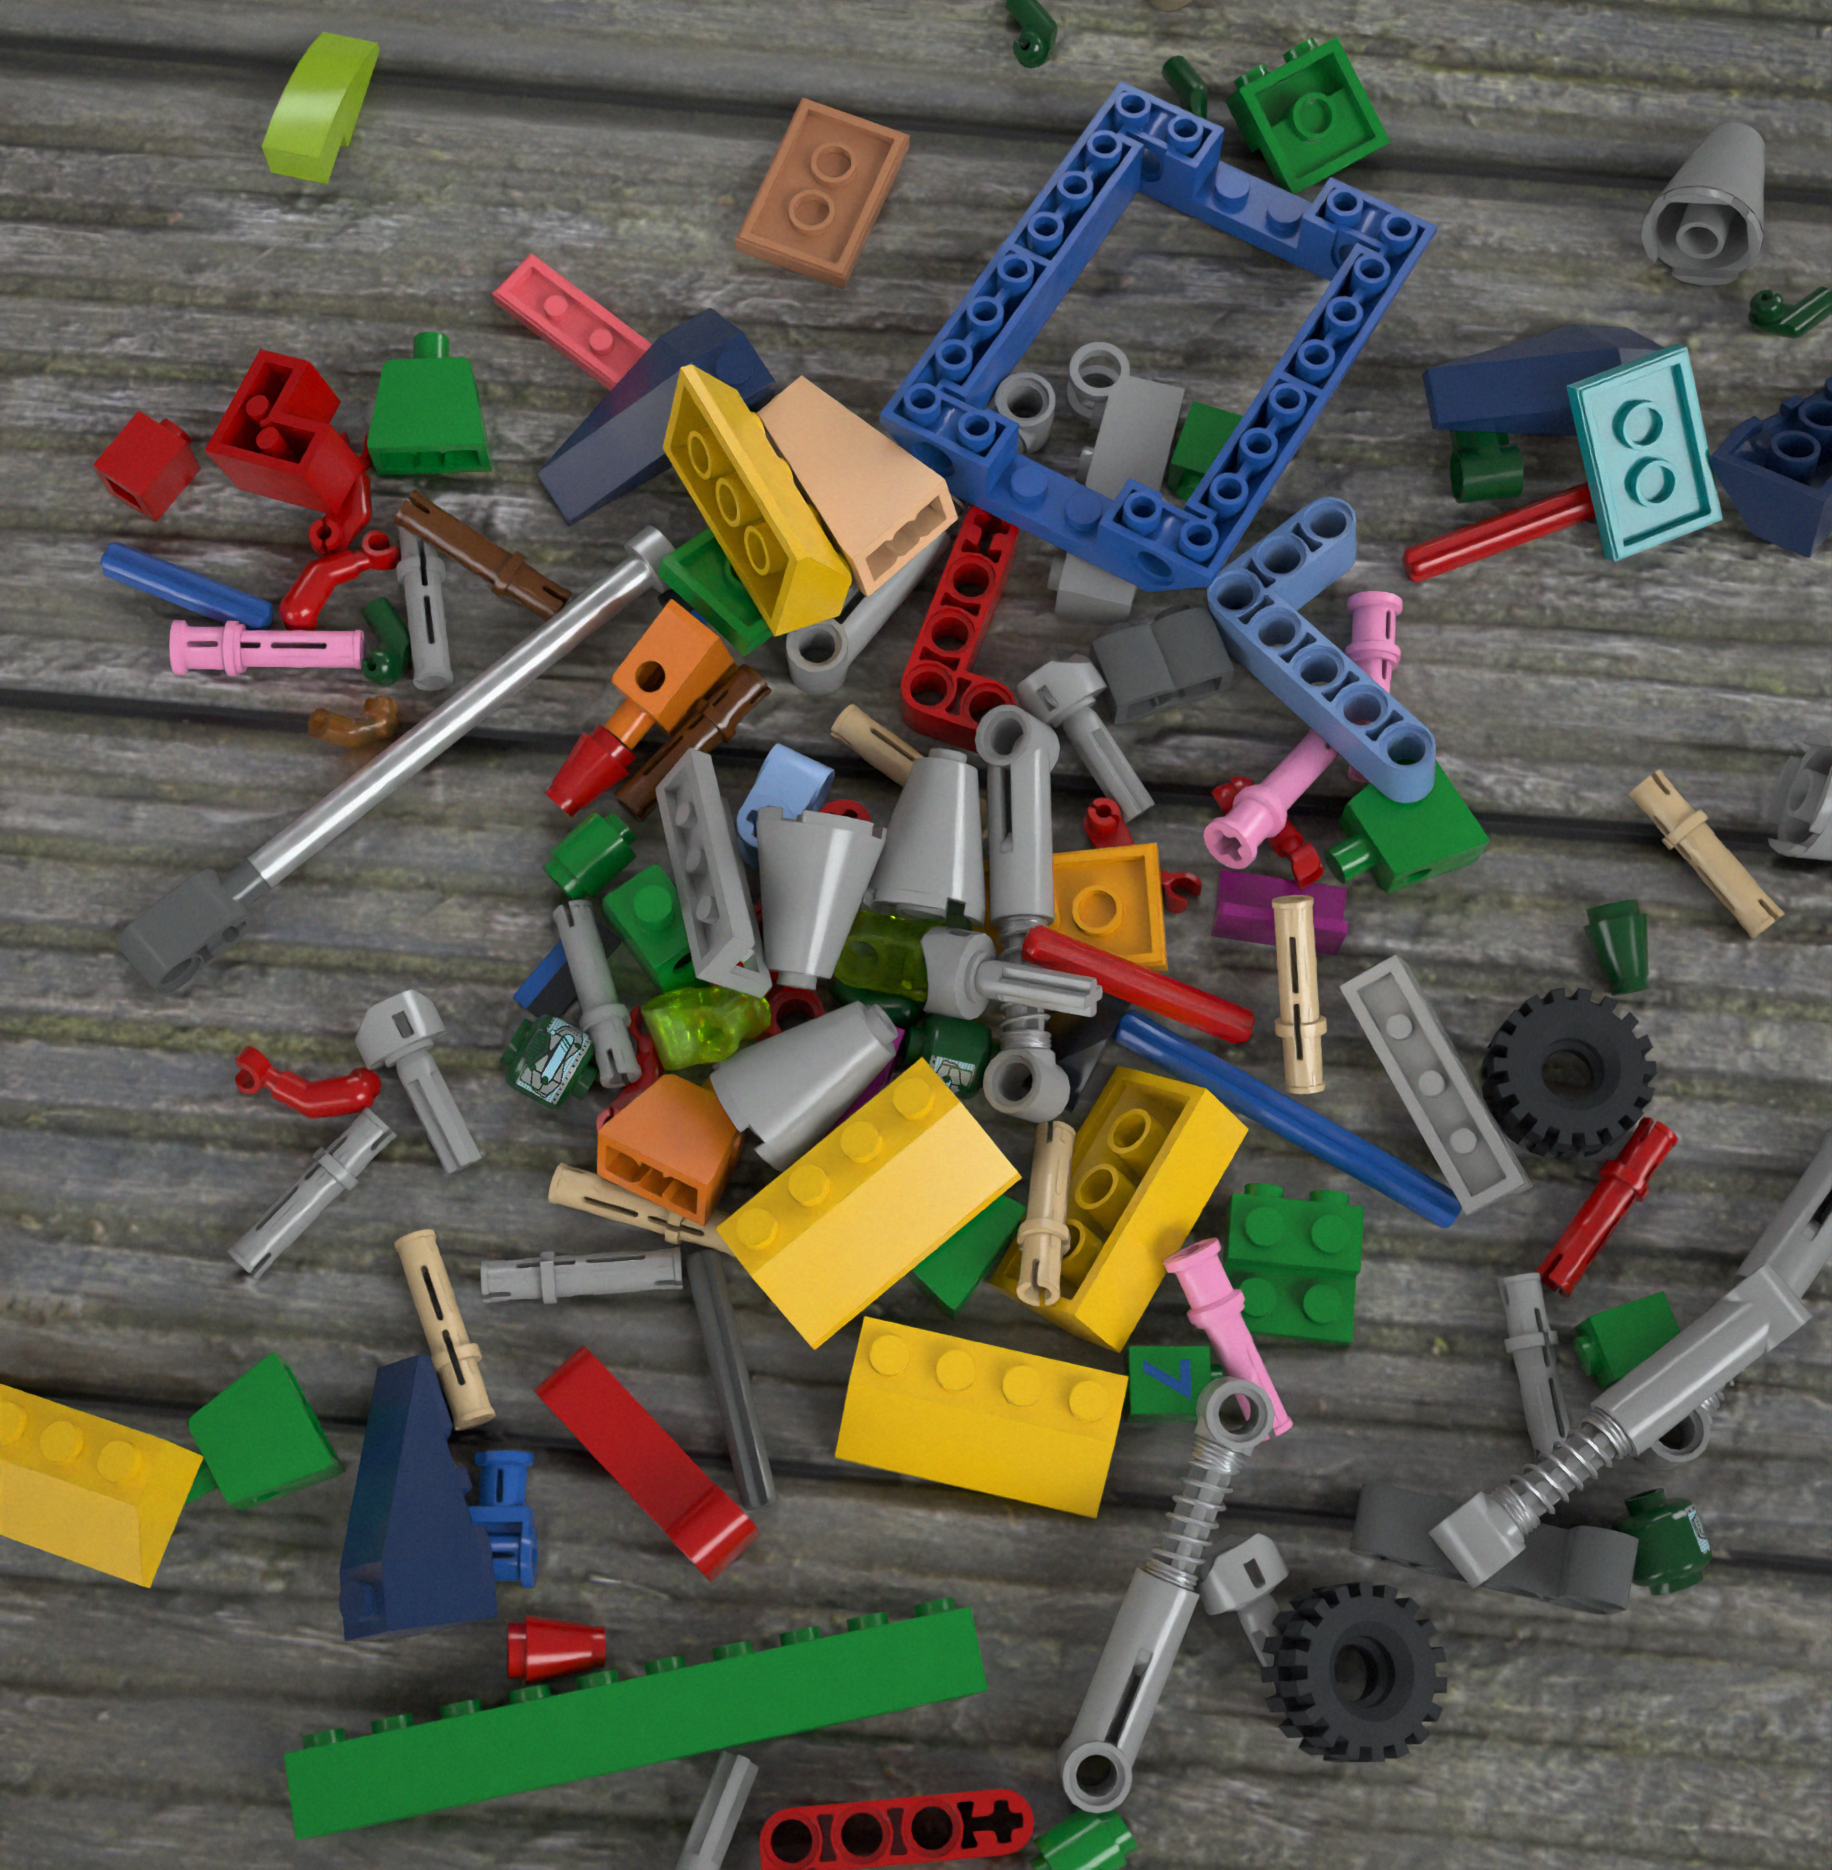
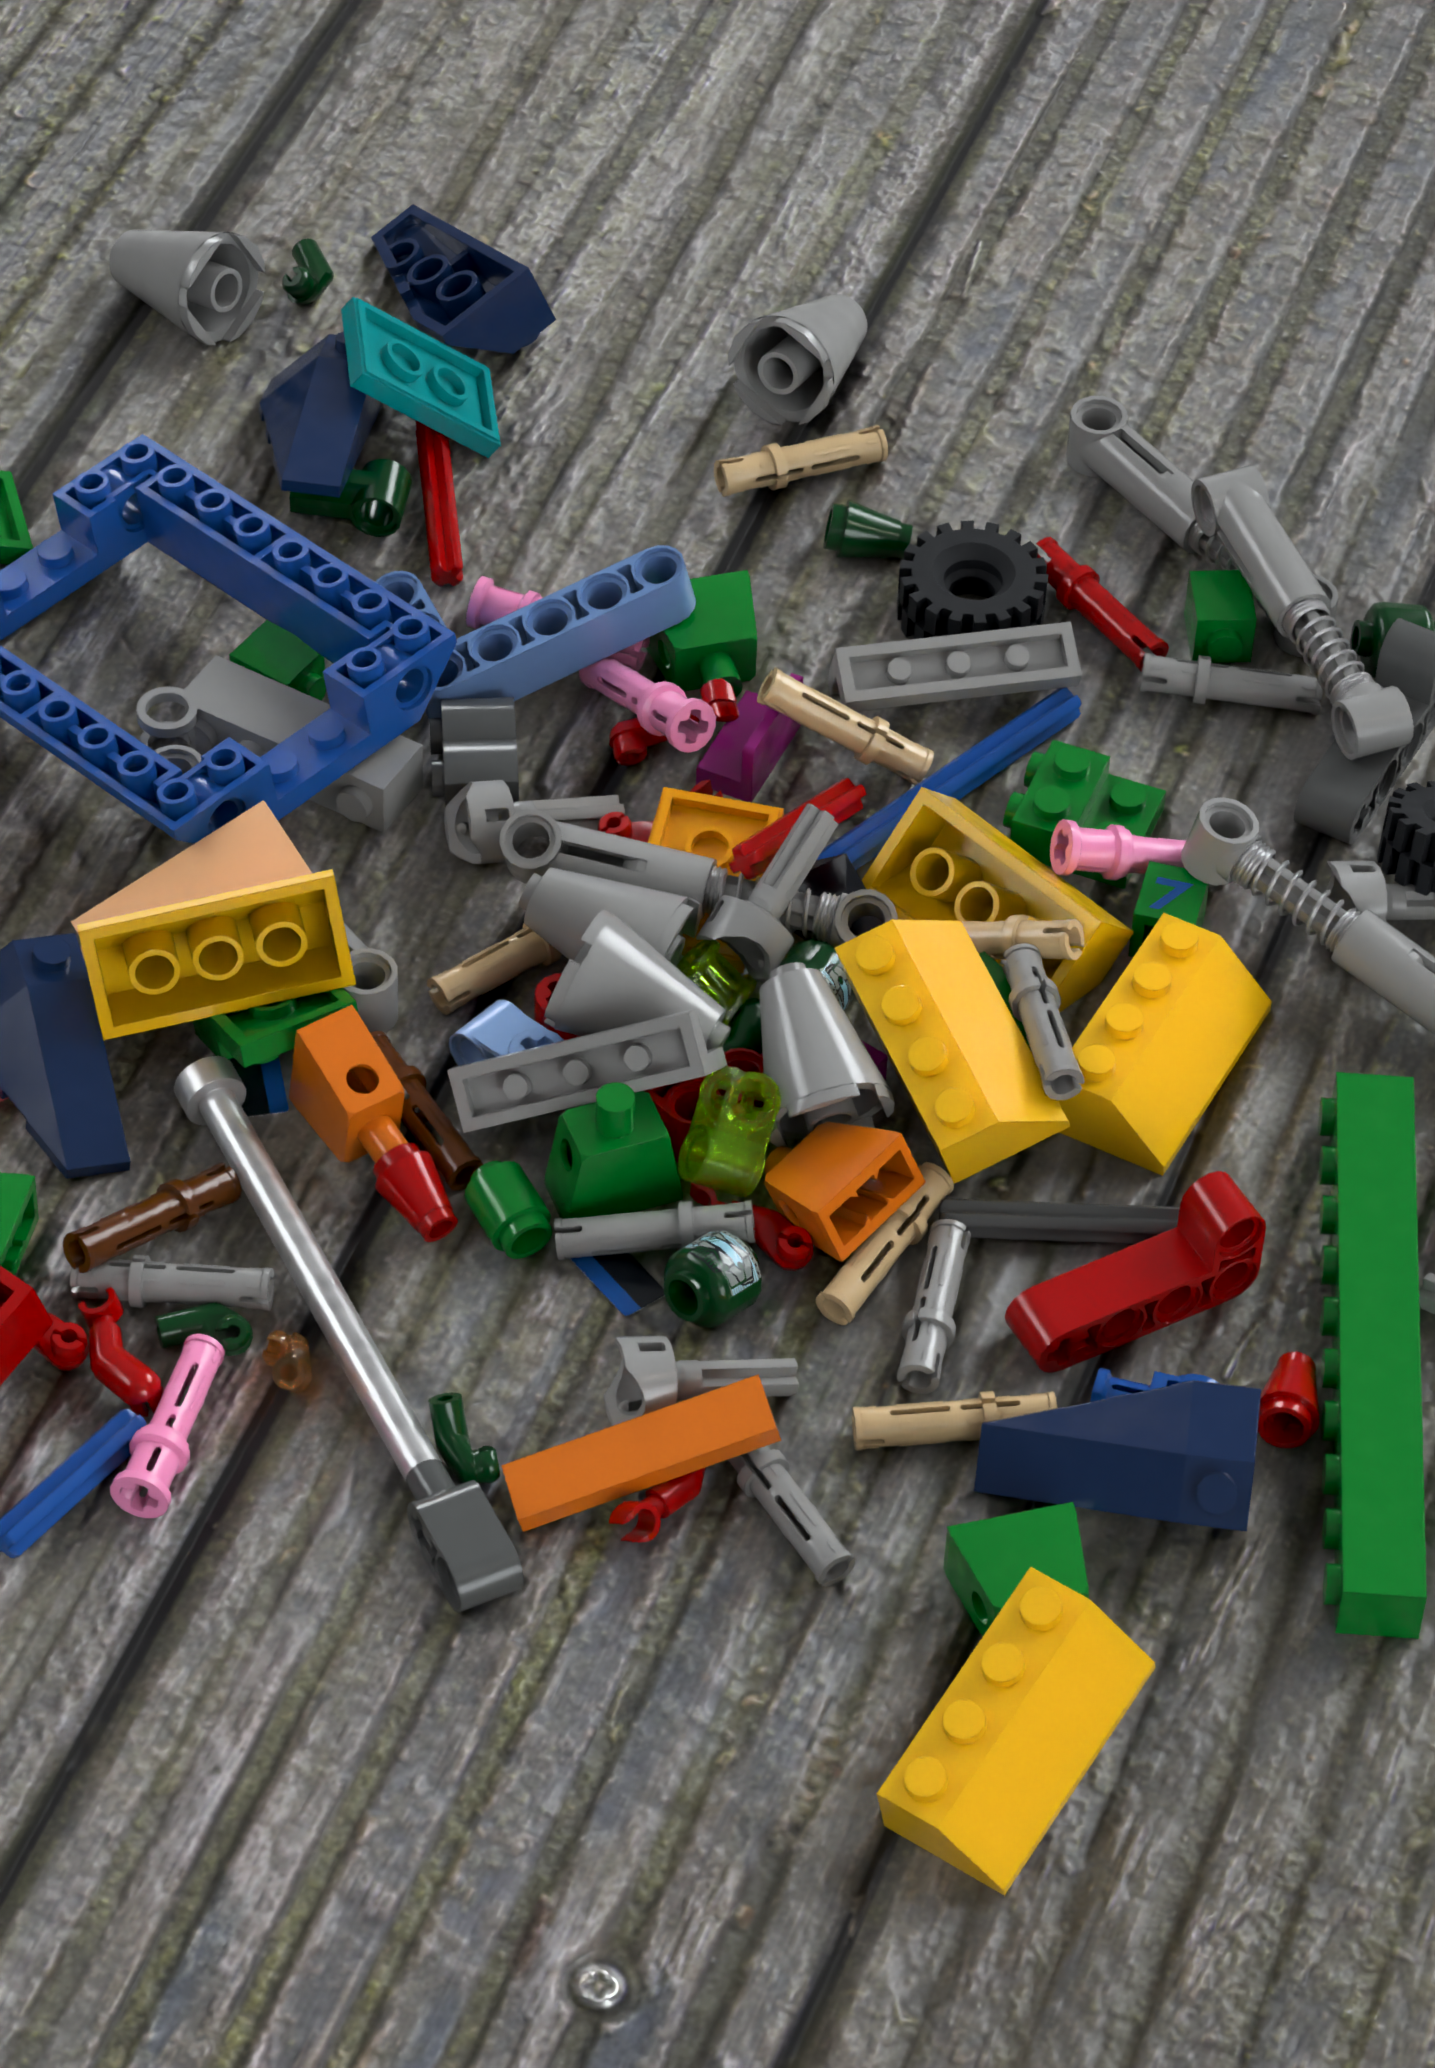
camera: 75 degrees left, 25 degrees down
red beam [900,505,1019,754] -> none
none -> dark green arm [428,1393,500,1484]
none -> orange tile [501,1374,782,1532]
none -> light grey pin [1000,943,1085,1100]

